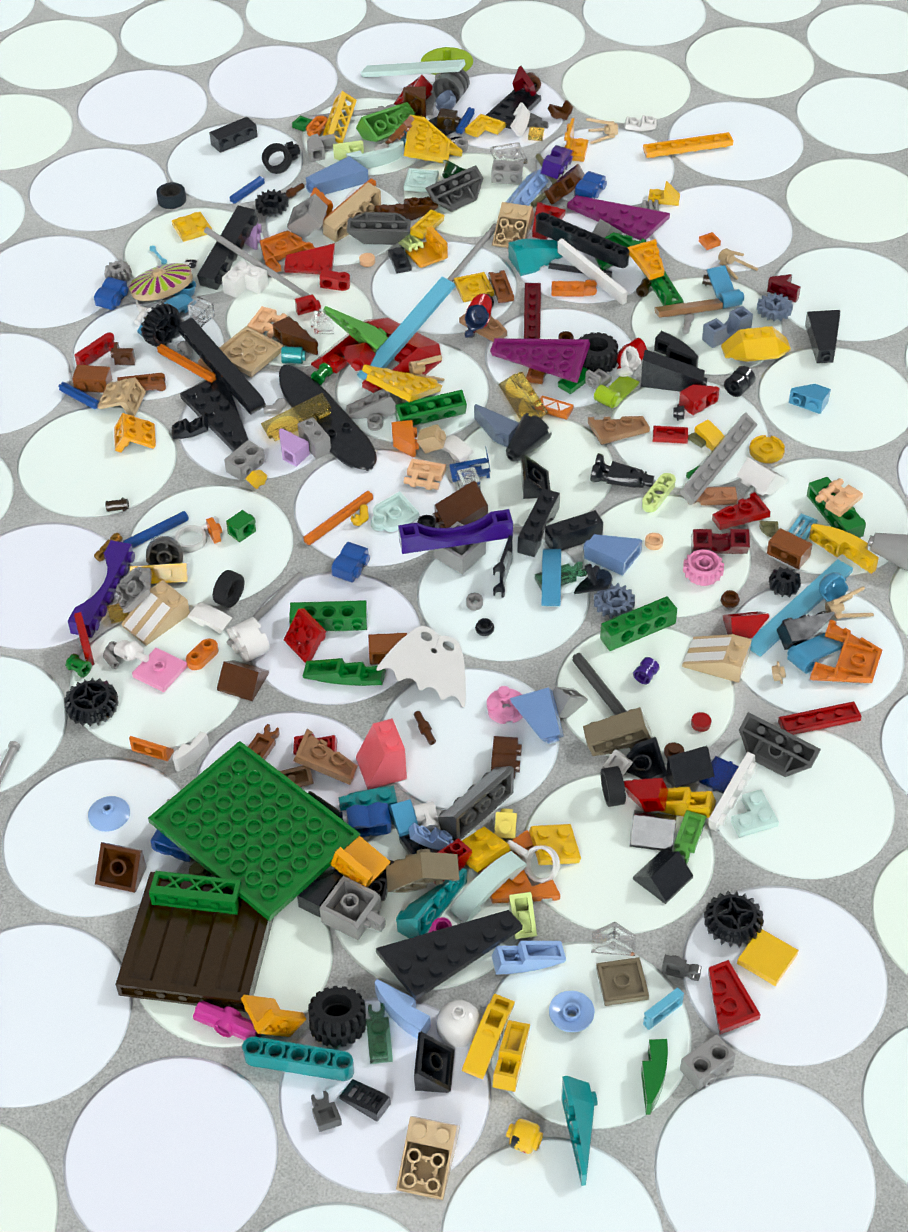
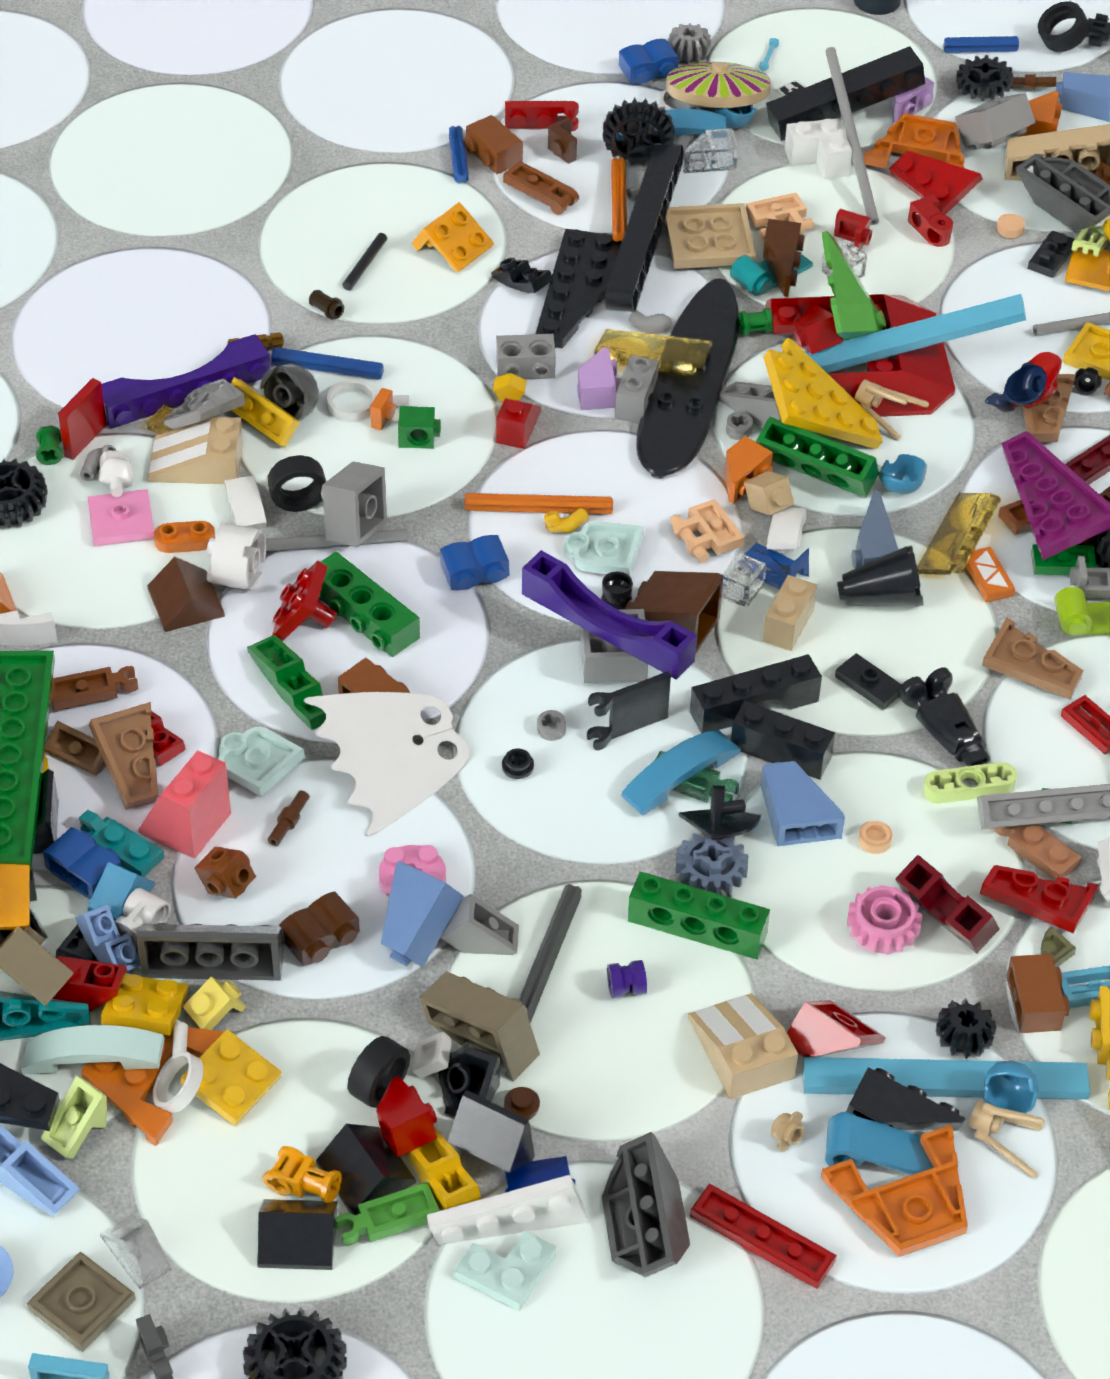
camera: 45 degrees right, 0 degrees up
tan bracket [97,377,146,416] -> none
yellow plate [172,211,212,242] -> none
black slope [521,454,551,499] -> none
red tile [691,712,712,732] -> none
reddish brown plate [720,590,740,608] -> none
none -> dark orange brick [194,846,256,899]
none -> light aqua plate [218,727,305,796]
none -> light orange connector [262,1146,342,1203]
none -> light grey brick [321,461,387,547]
none -> black bar [342,232,388,291]
none -> red slope [496,398,541,449]
none -> tan brick [763,575,817,651]
none -> black plate [835,653,902,710]
none -> dark azure hair [879,454,927,495]

